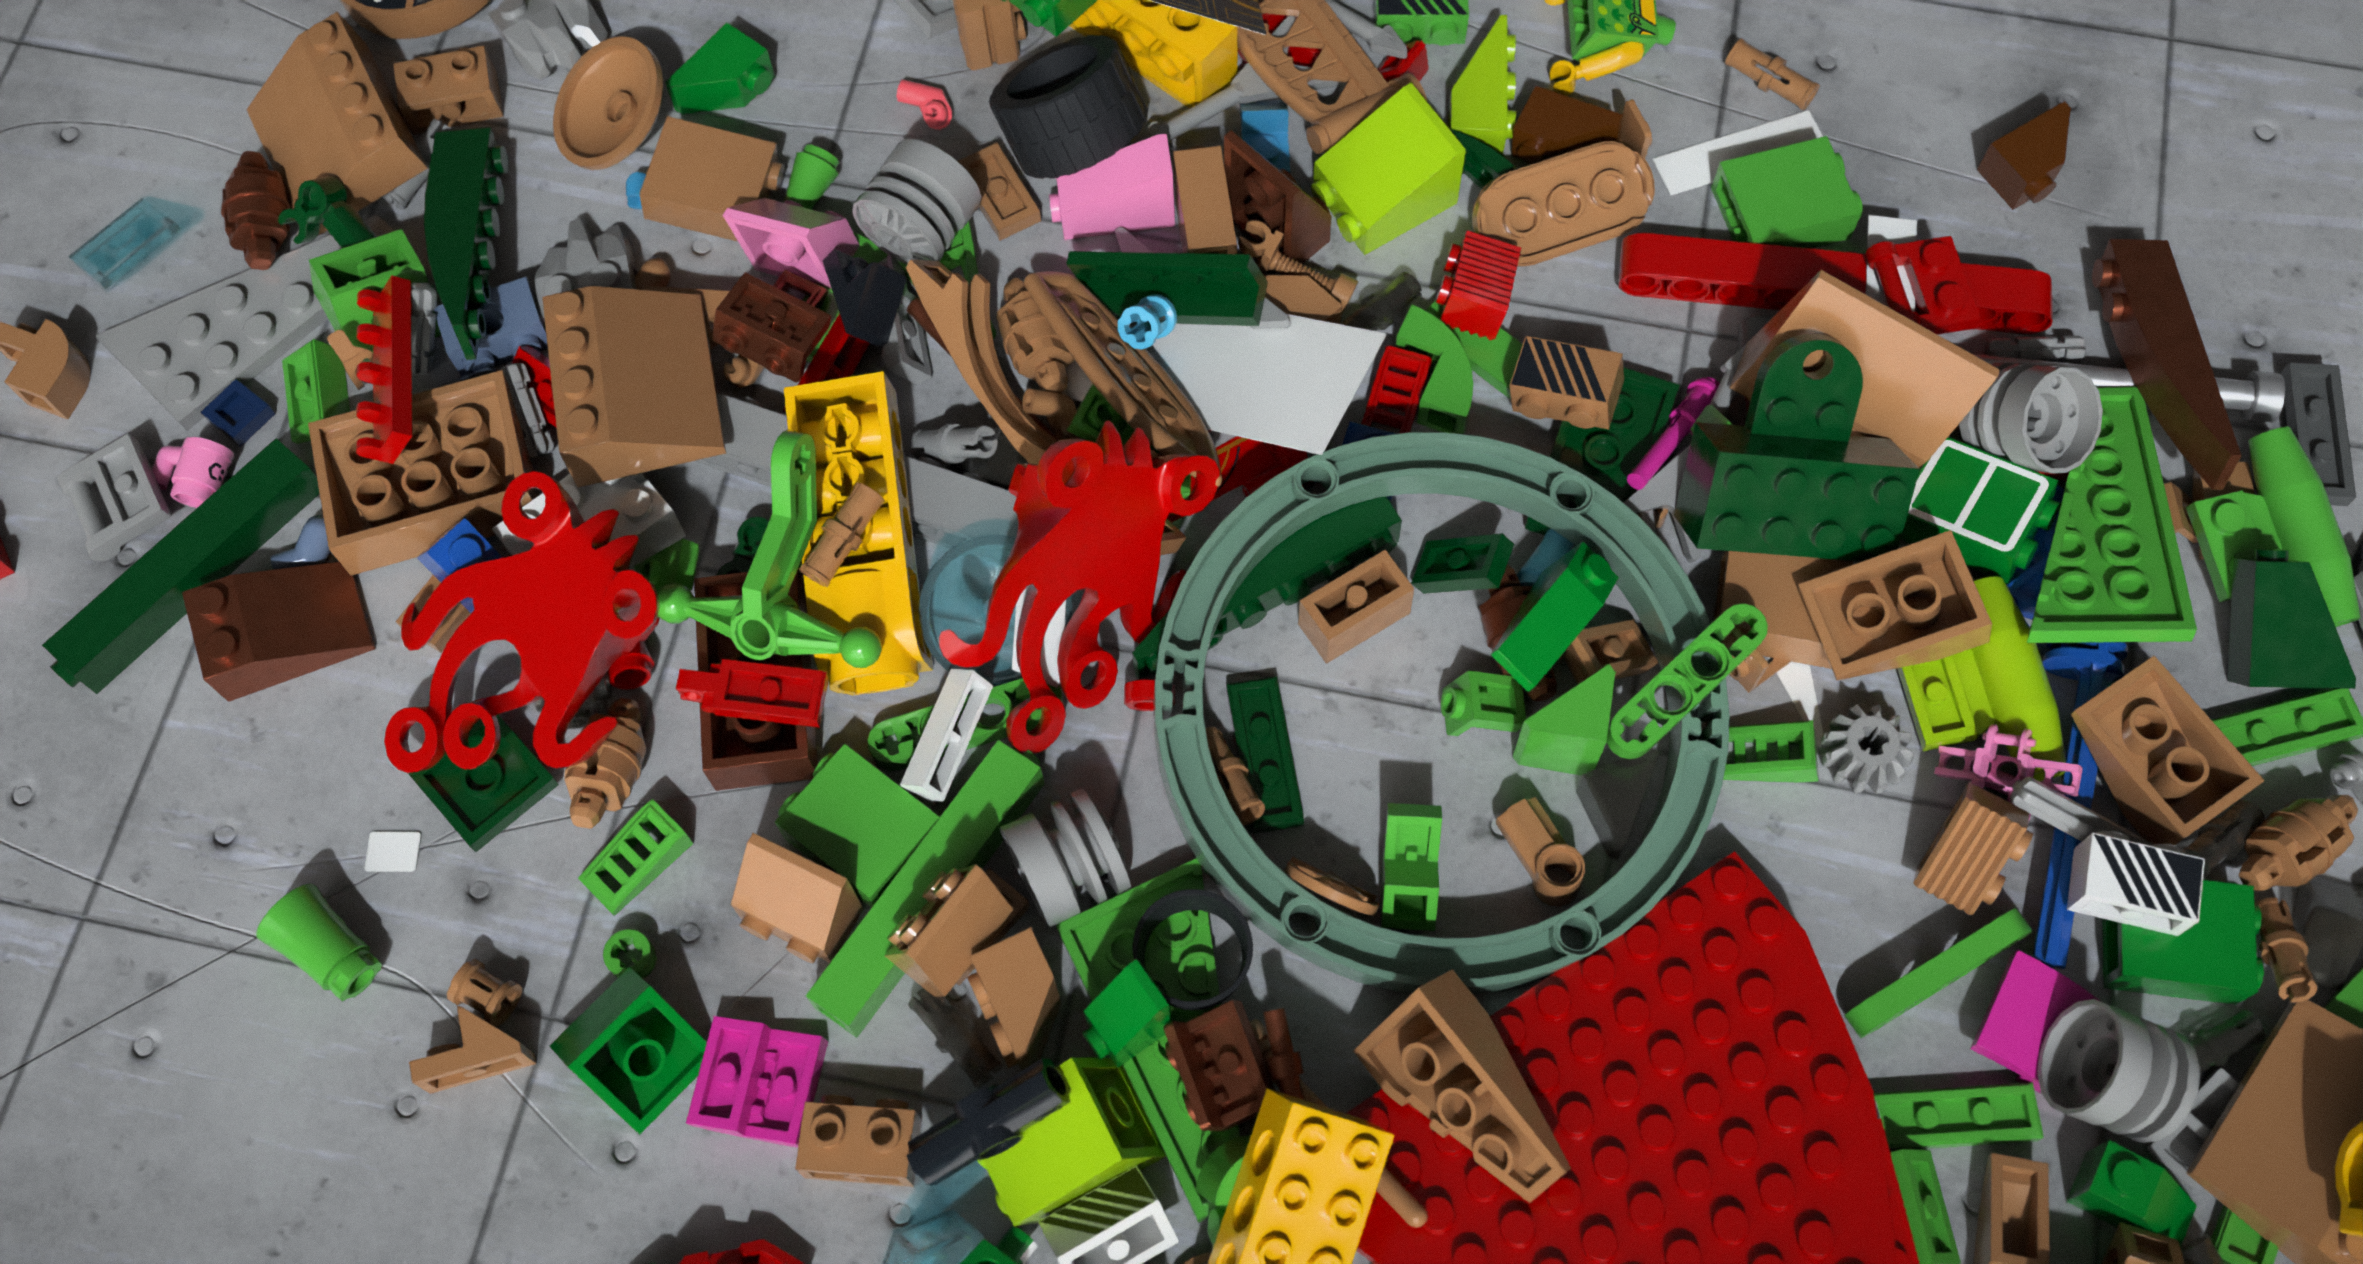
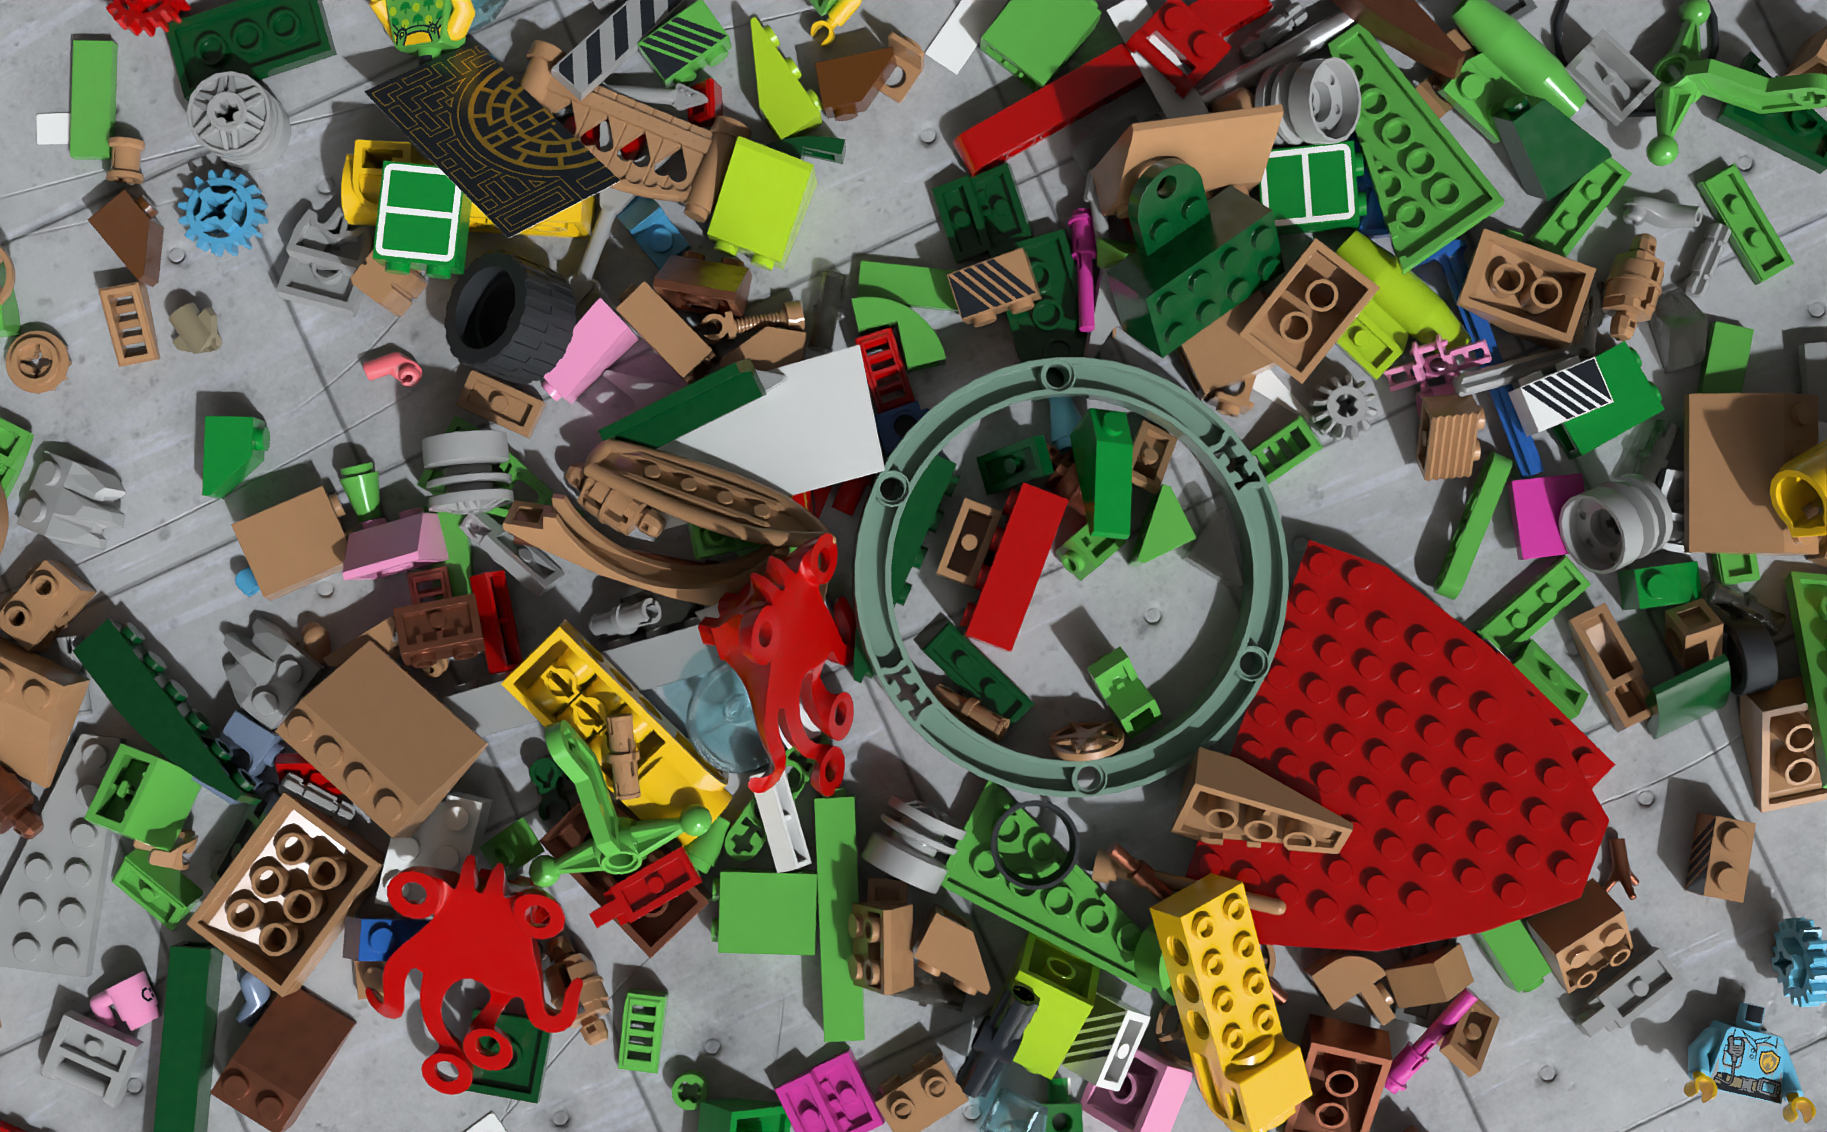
camera: 45 degrees left, 20 degrees up
dark blue tile [200,379,276,447] -> none
dark green bar [278,176,377,248] -> none
red hinge [356,275,412,464] -> none
light grey axle [411,282,437,374] -> none
medium nougat dish [553,36,663,170] -> none
slope [731,833,864,963] -> none
black slope [823,249,906,348] -> none
medium nougat arm [1022,389,1081,440] -> none
green slope [1082,959,1171,1068] -> none
medium azure bush [1117,294,1177,349] -> none
red tile [1124,680,1175,711] -> none
copper bracket [1163,1000,1276,1131] -> none
red brick [1435,230,1522,341] -> none
medium nougat tile [1472,141,1655,267] -> none
medium nougat piece [1496,797,1585,907] -> none
bright green beam [1607,603,1768,759] -> none
medium nougat pin [2255,897,2317,1002] -> none
none -> bright green cone [684,816,731,874]
none -> dark green slope [932,163,1034,264]
none -> red brick [959,482,1069,652]

